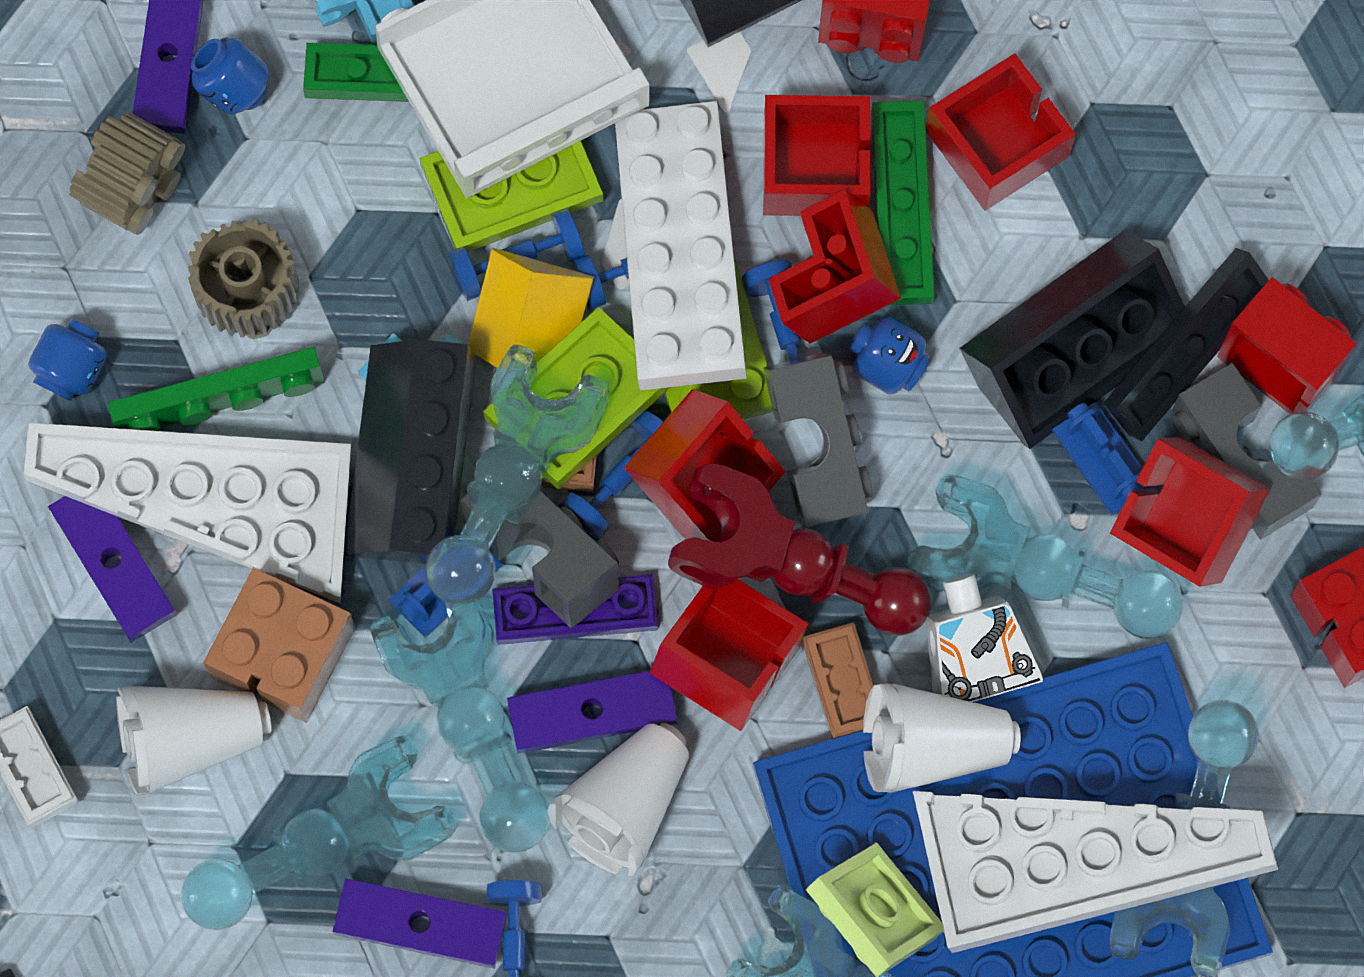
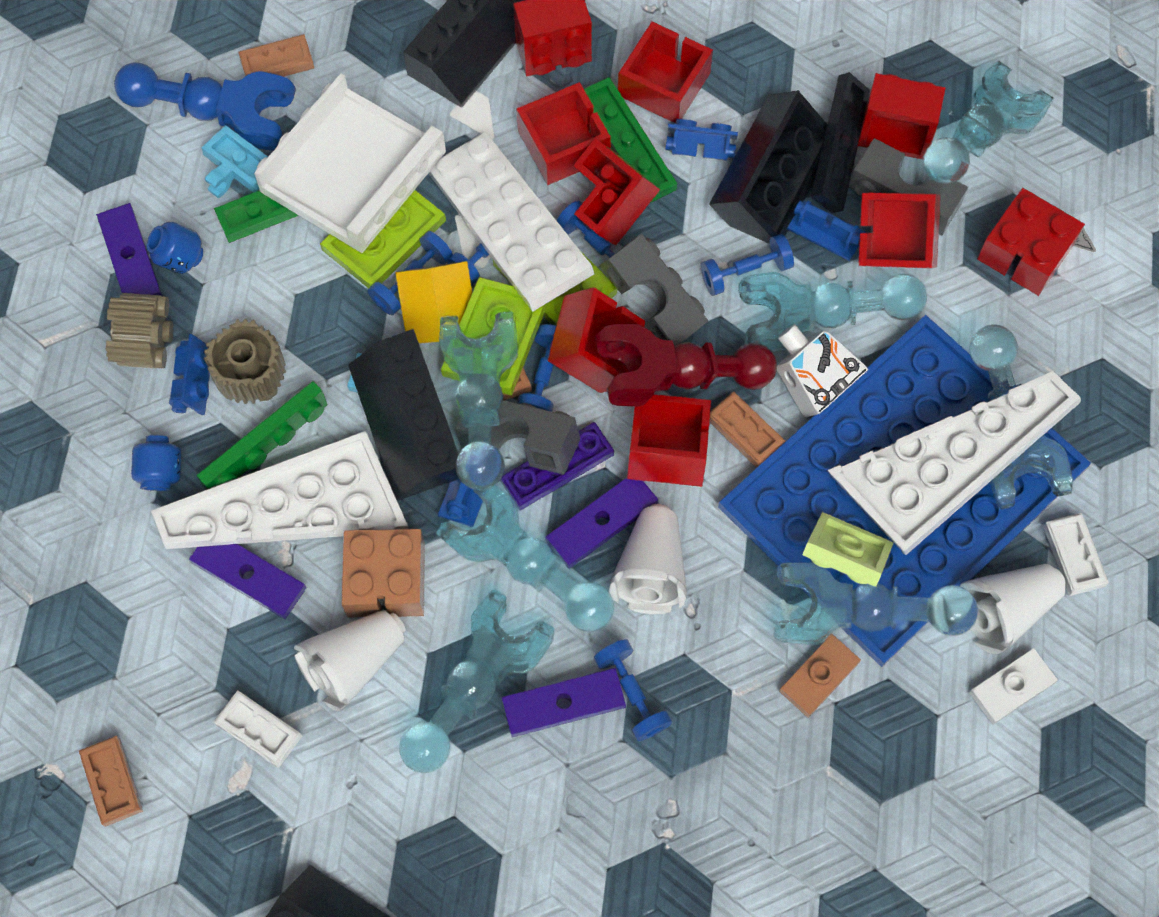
camera: 25 degrees left, 5 degrees down
blue head [848,316,931,395] -> none
white cone [863,682,1021,793] -> none
none -> blue hinge [169,334,210,415]
none -> blue hinge [665,119,738,161]
none -> blue wheel [700,234,794,296]

